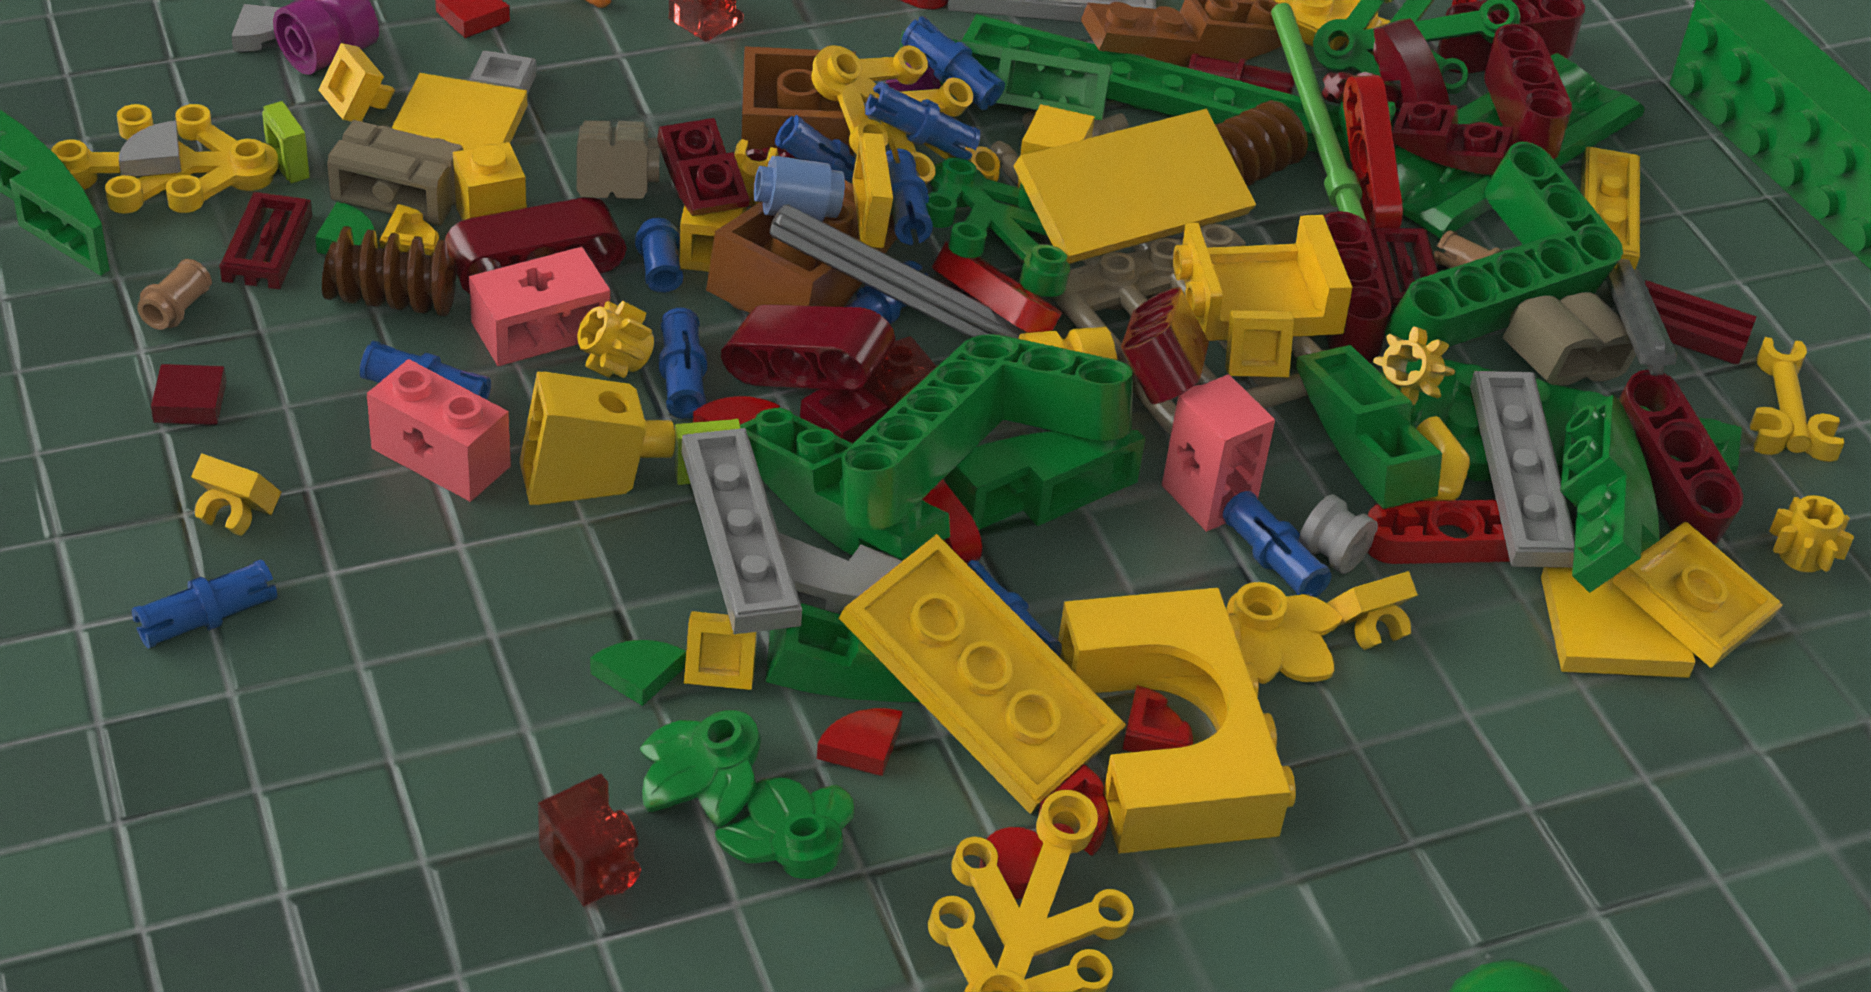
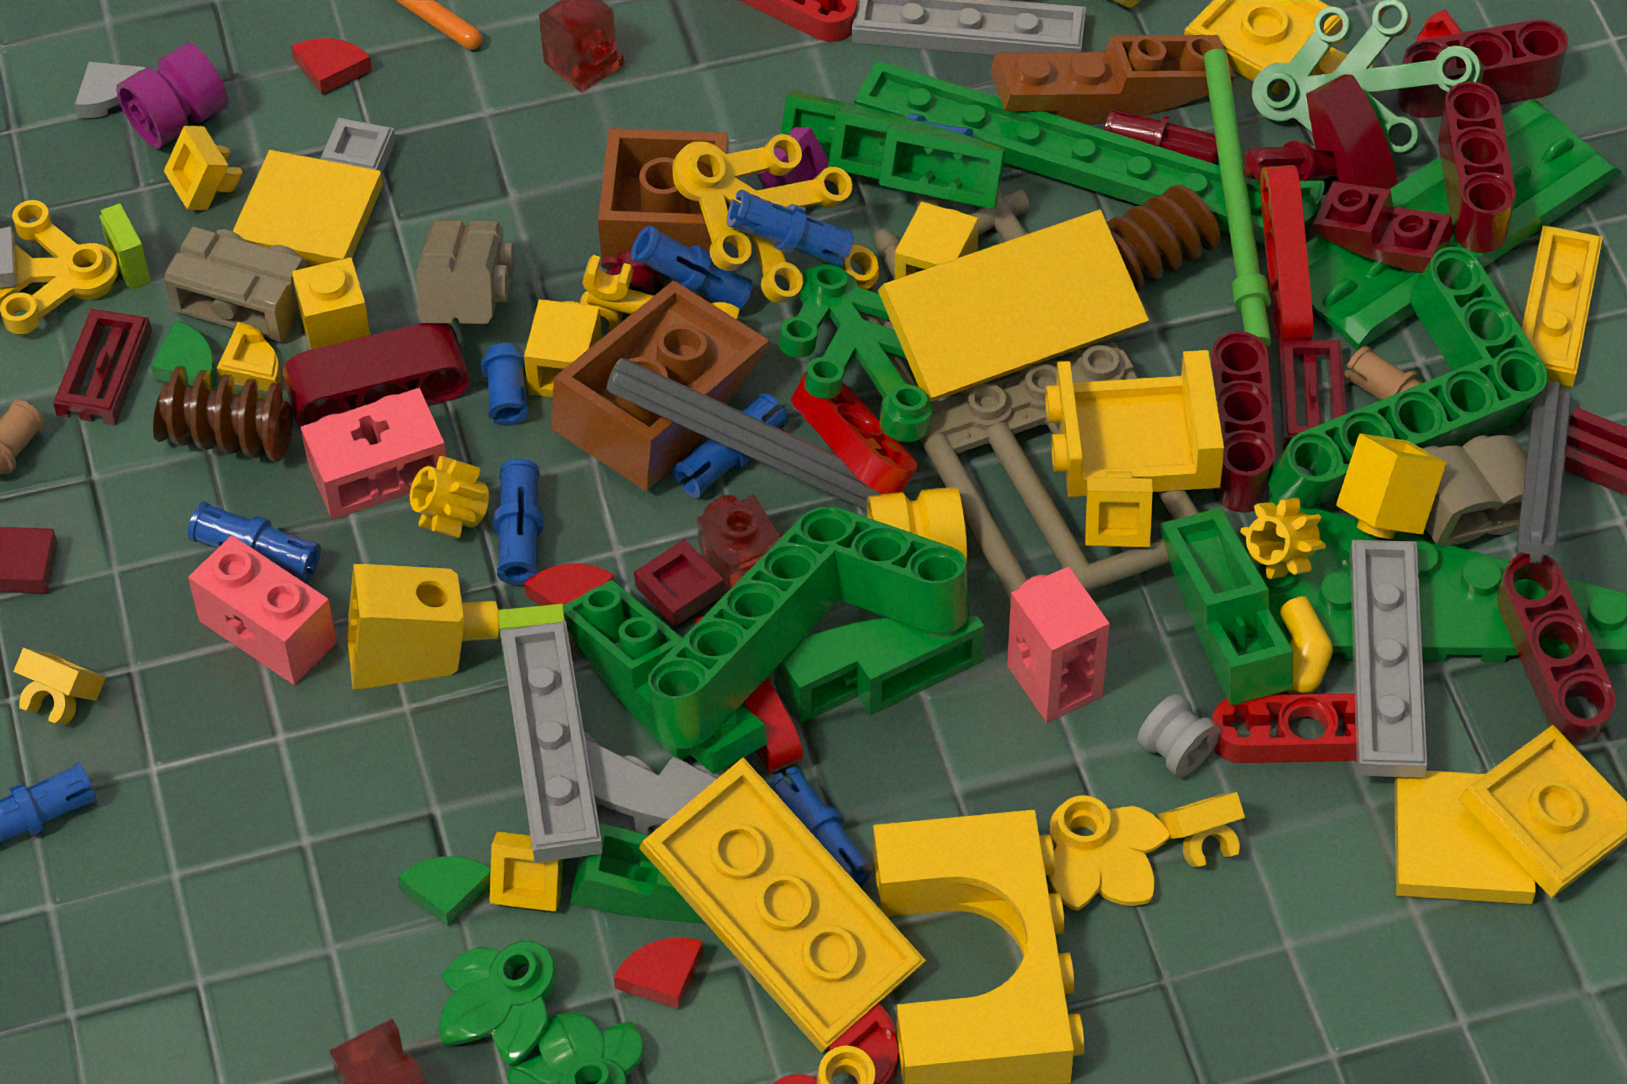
camera: 10 degrees right, 10 degrees up
dark red slope [657,118,750,216] -> none
dark red beam [720,305,896,390] -> none
medium blue brick [754,155,845,221] -> none
yellow tile [852,132,893,248] -> none
blue pin [886,149,933,245] -> none
blue pin [901,16,1005,110] -> none
dark red beam [1121,287,1209,404] -> none
red tile [1122,685,1193,752] -> none
blue pin [1222,491,1332,597] -> none
green slope [1560,395,1659,593] -> none
none -> yellow brick [1336,433,1447,539]

